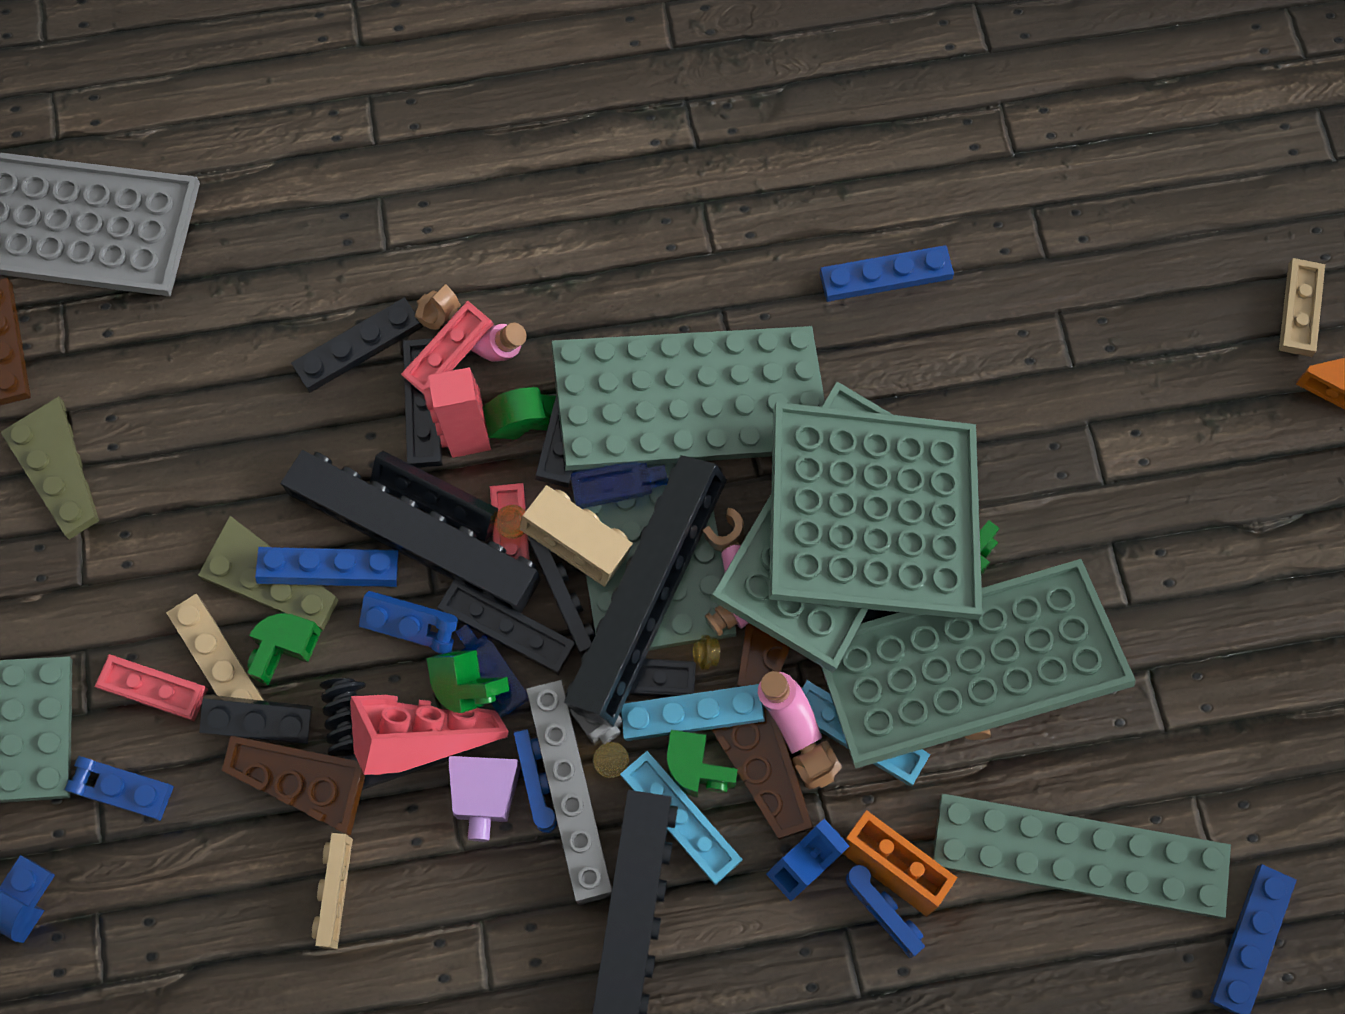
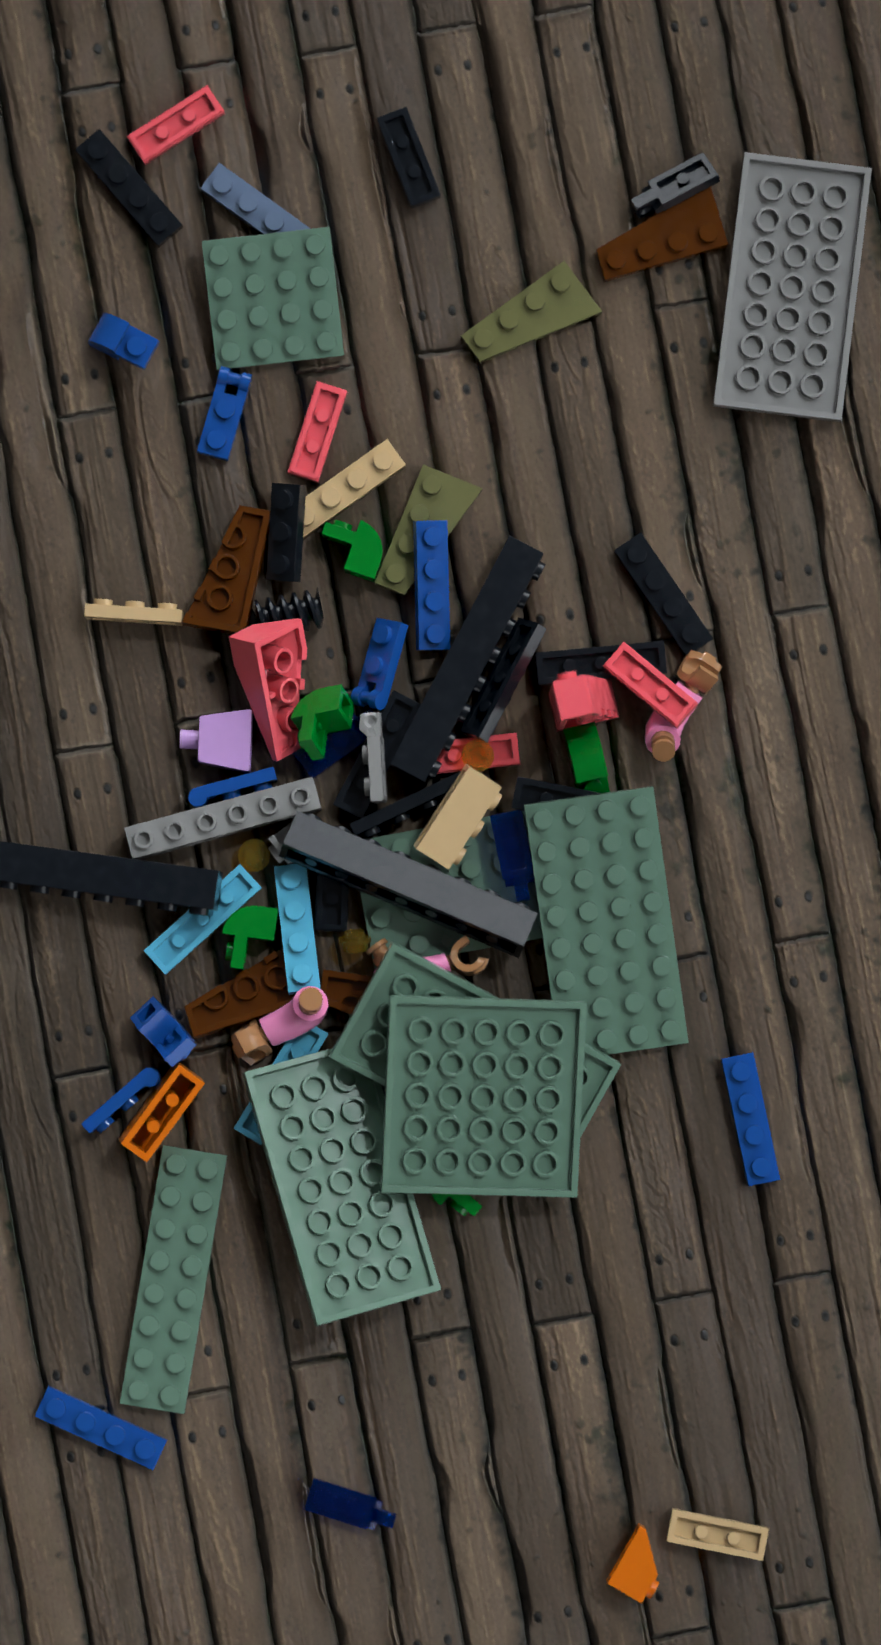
camera: 85 degrees right, 15 degrees up
none -> clear blue hinge [304,1477,397,1530]
none -> light grey hinge [359,712,387,804]

